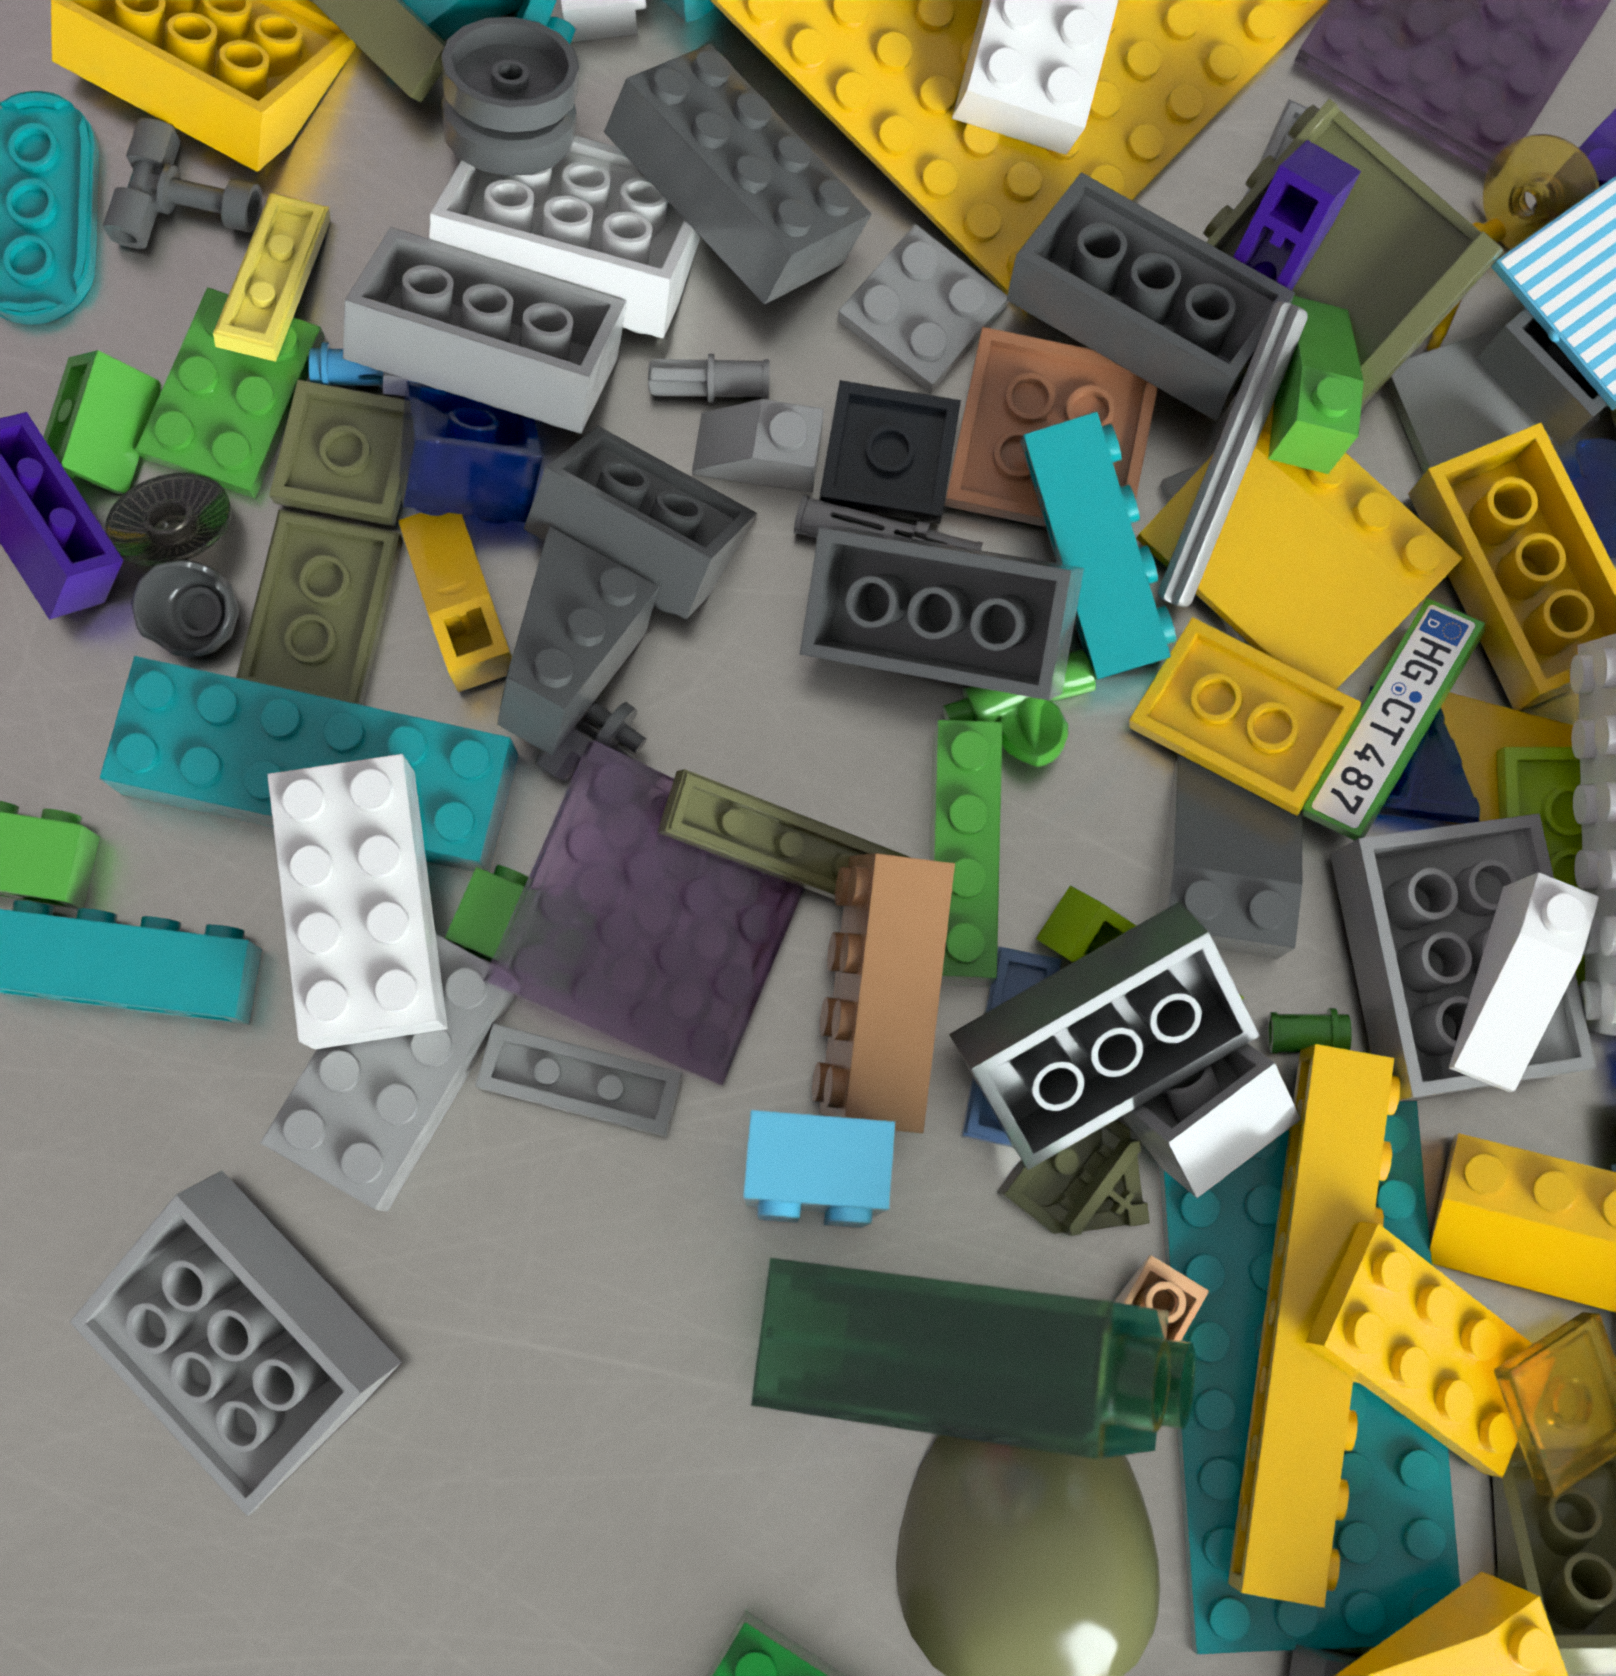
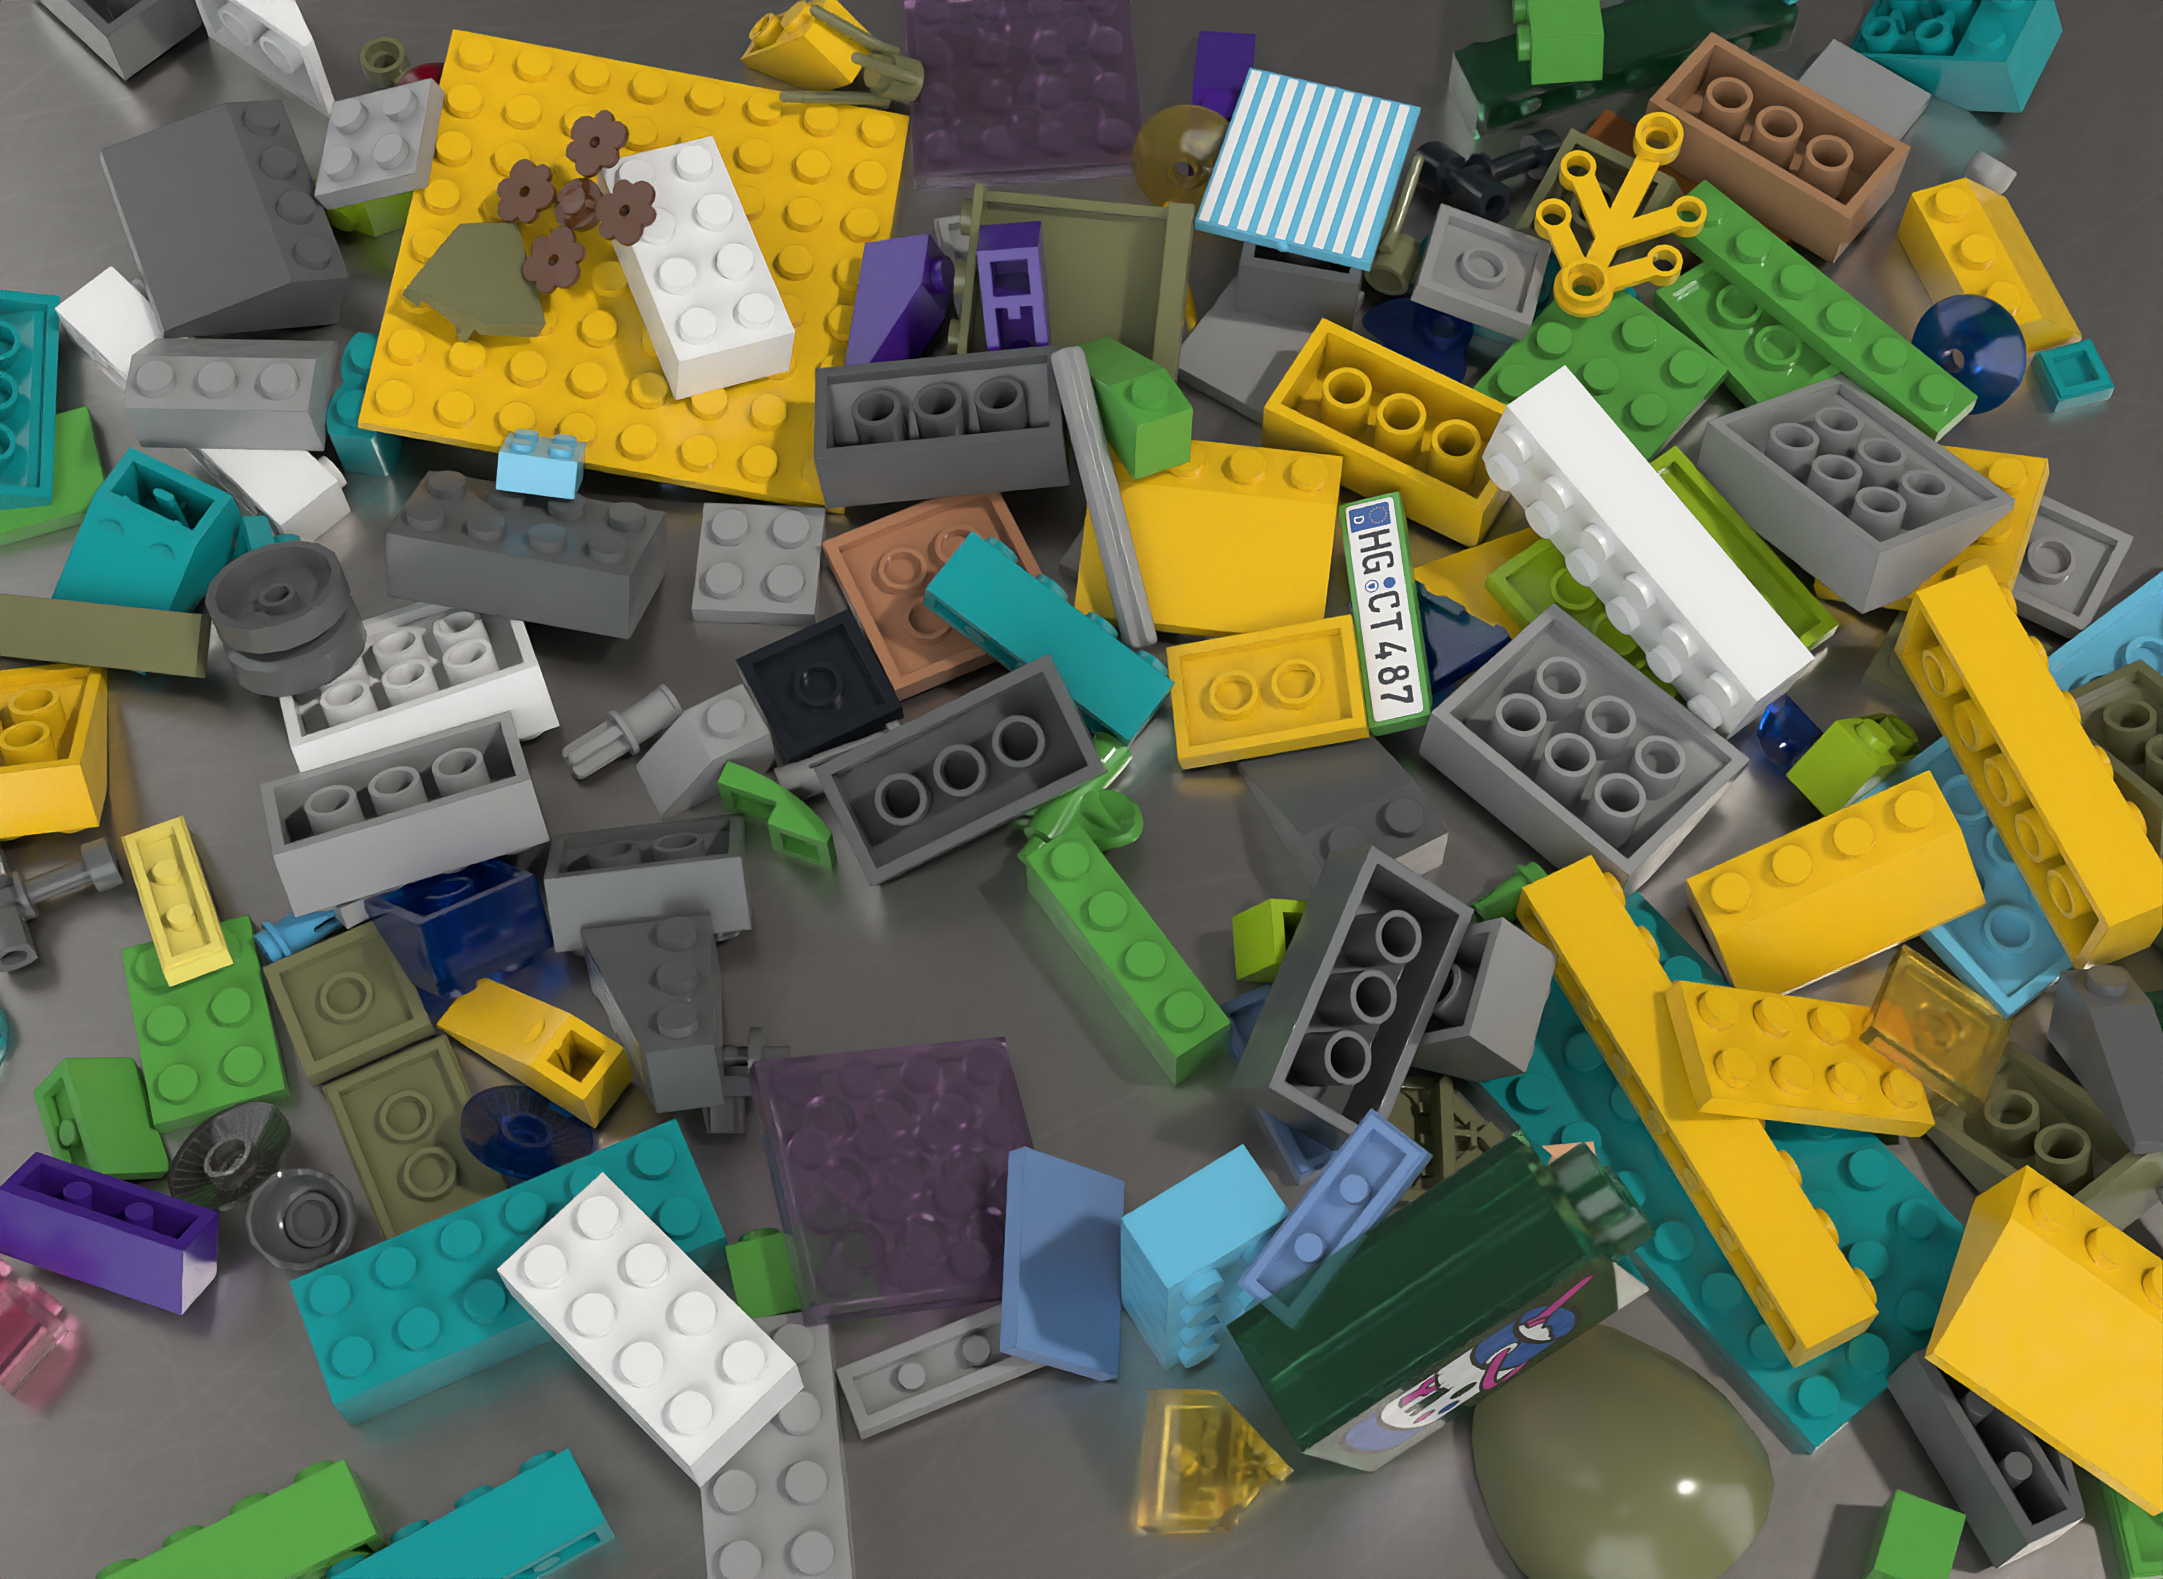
camera: 30 degrees left, 15 degrees down
olive tile [657,769,910,899] -> none
medium nougat brick [812,853,955,1134] -> none
white slope [1449,872,1599,1092] -> none
none -> clear blue dish [459,1085,593,1181]
none -> medium azure piece [496,429,586,500]
none -> bright green slope [717,761,837,870]
none -> dark purple slope [845,233,955,366]
none -> medium blue tile [1000,1146,1125,1381]
none -> clear yellow slope [1138,1389,1294,1533]
none -> medium blue tile [1237,1108,1433,1332]

